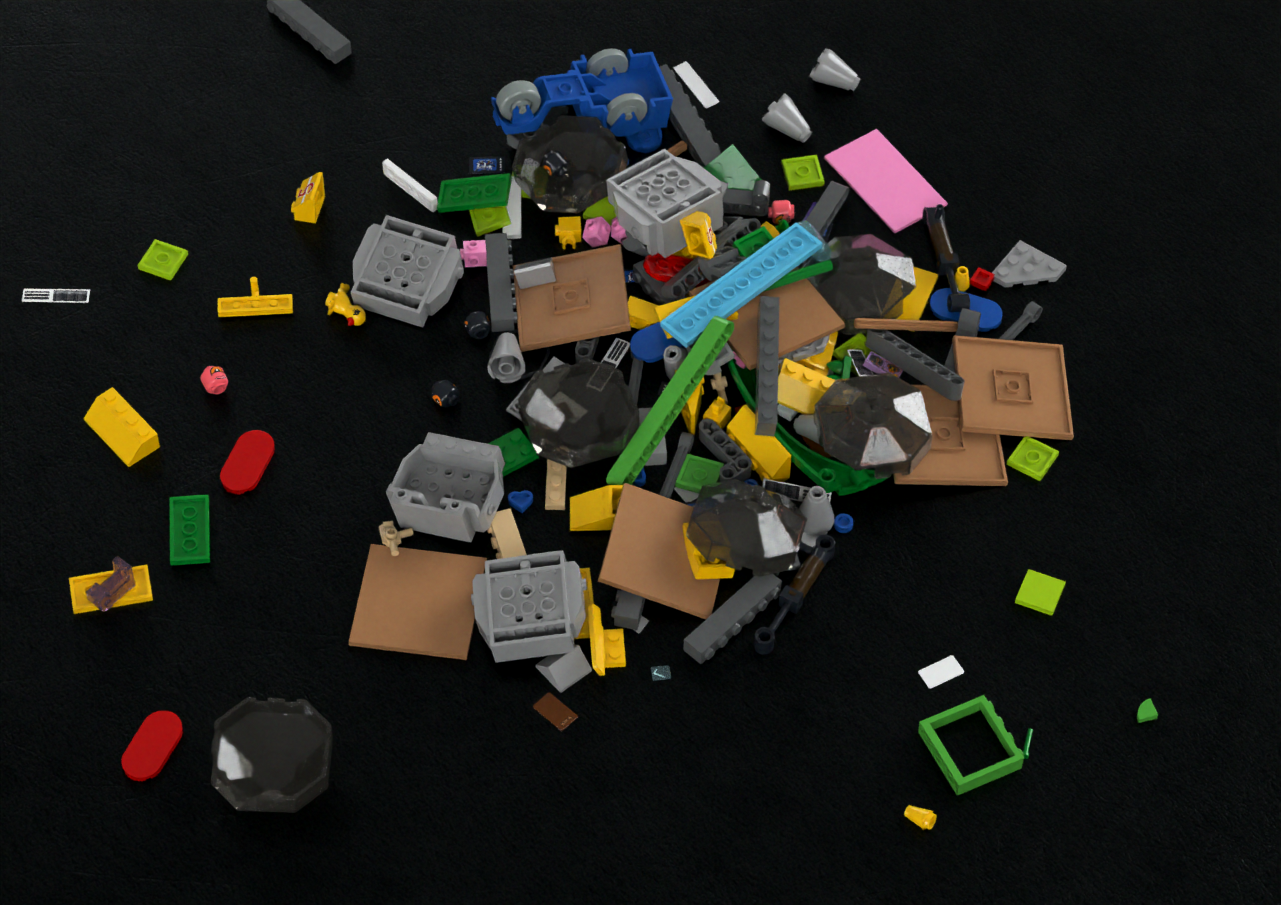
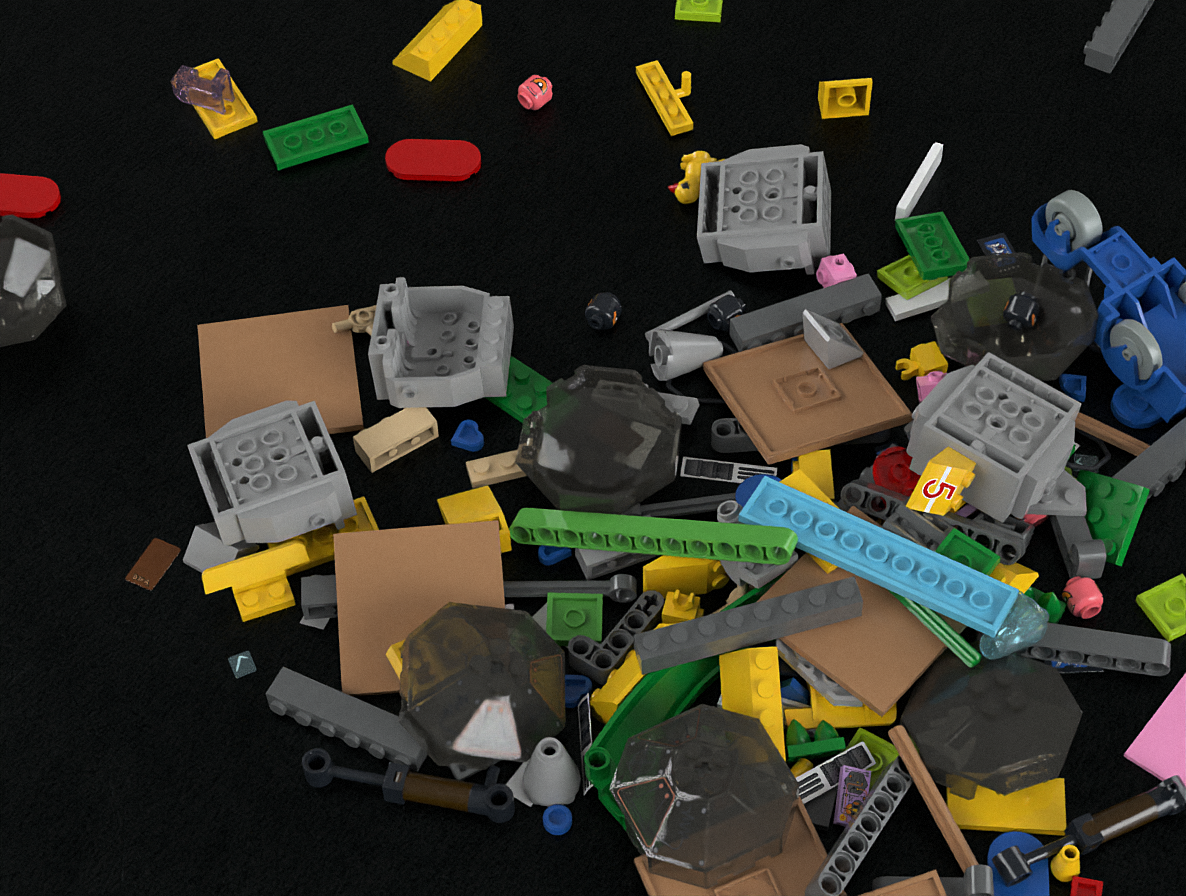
camera: 75 degrees right, 0 degrees up
none -> light grey bar [645,291,735,341]

